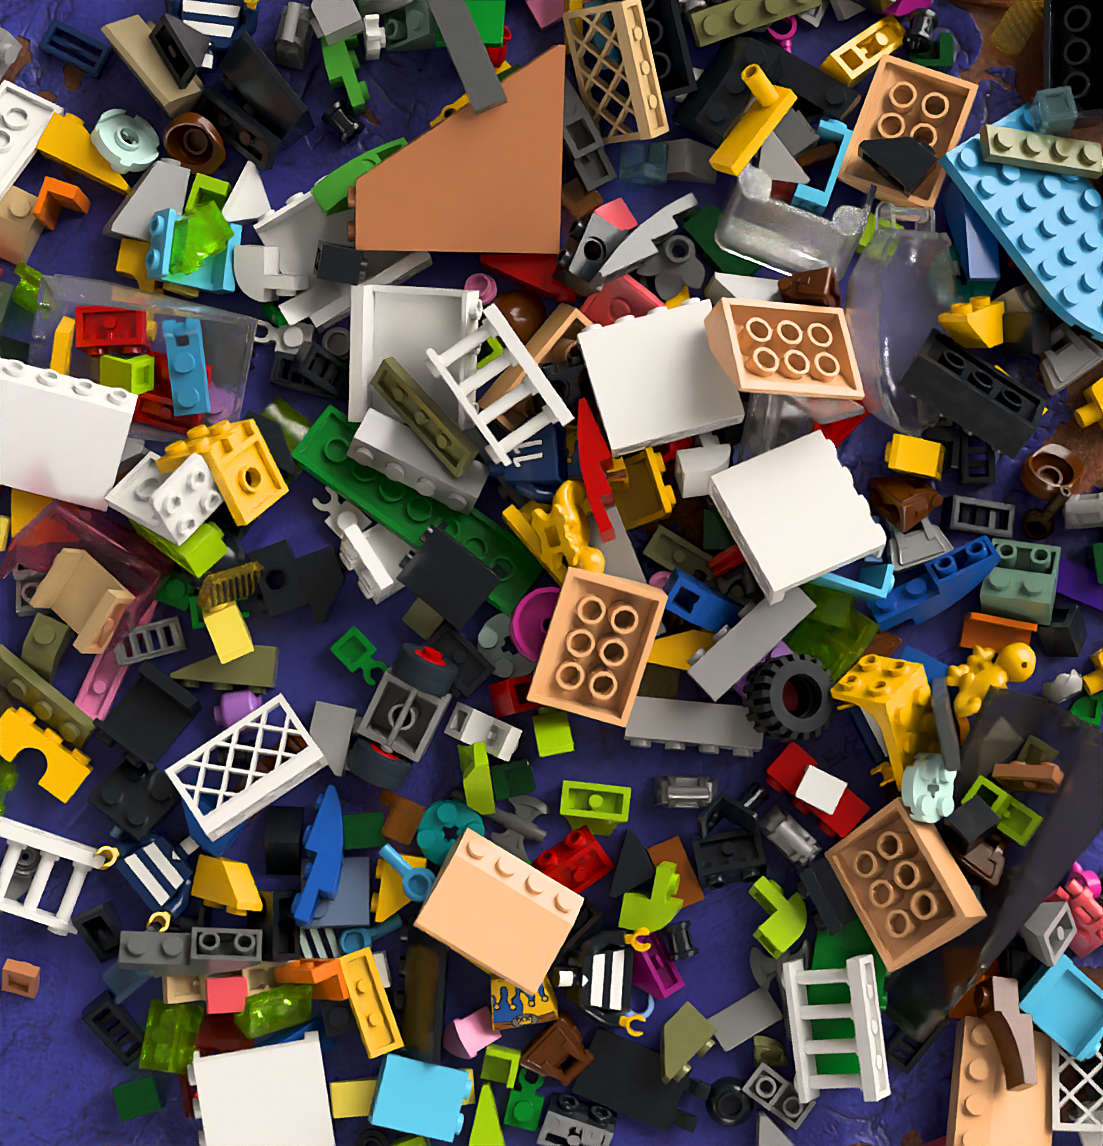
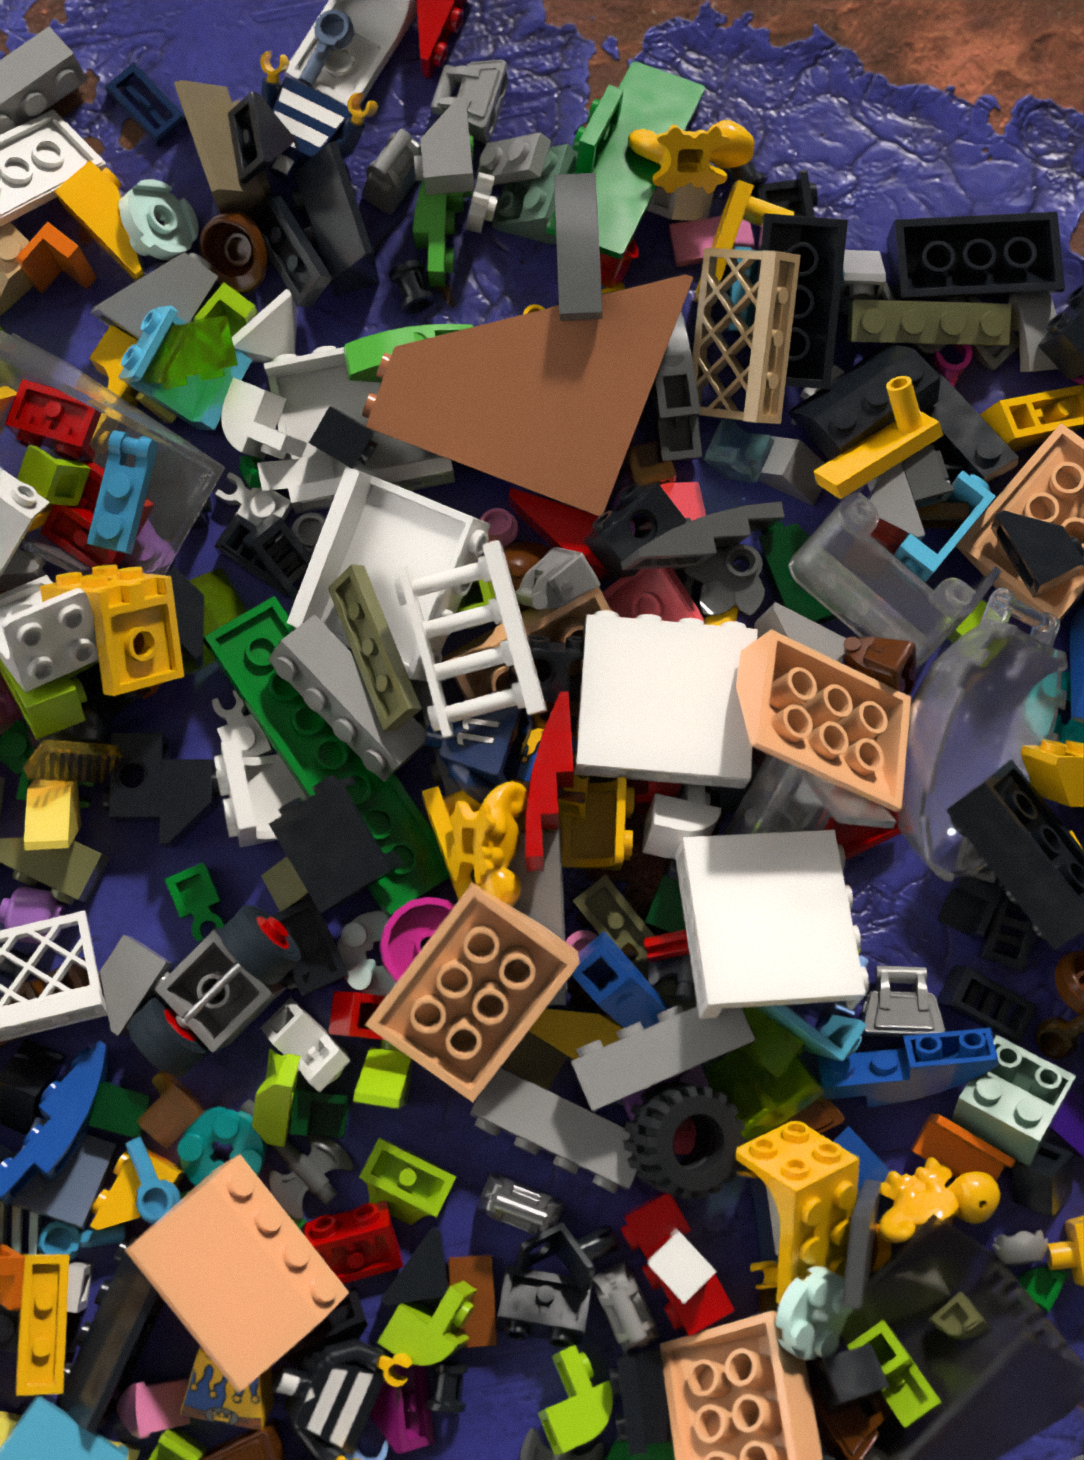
camera: 20 degrees right, 5 degrees down
reddish brown piece [870,475,943,532] -> none
yellow slope [885,433,946,481] -> none
nougat plate [992,761,1071,794] -> none
none -> light grey piece [515,547,601,610]

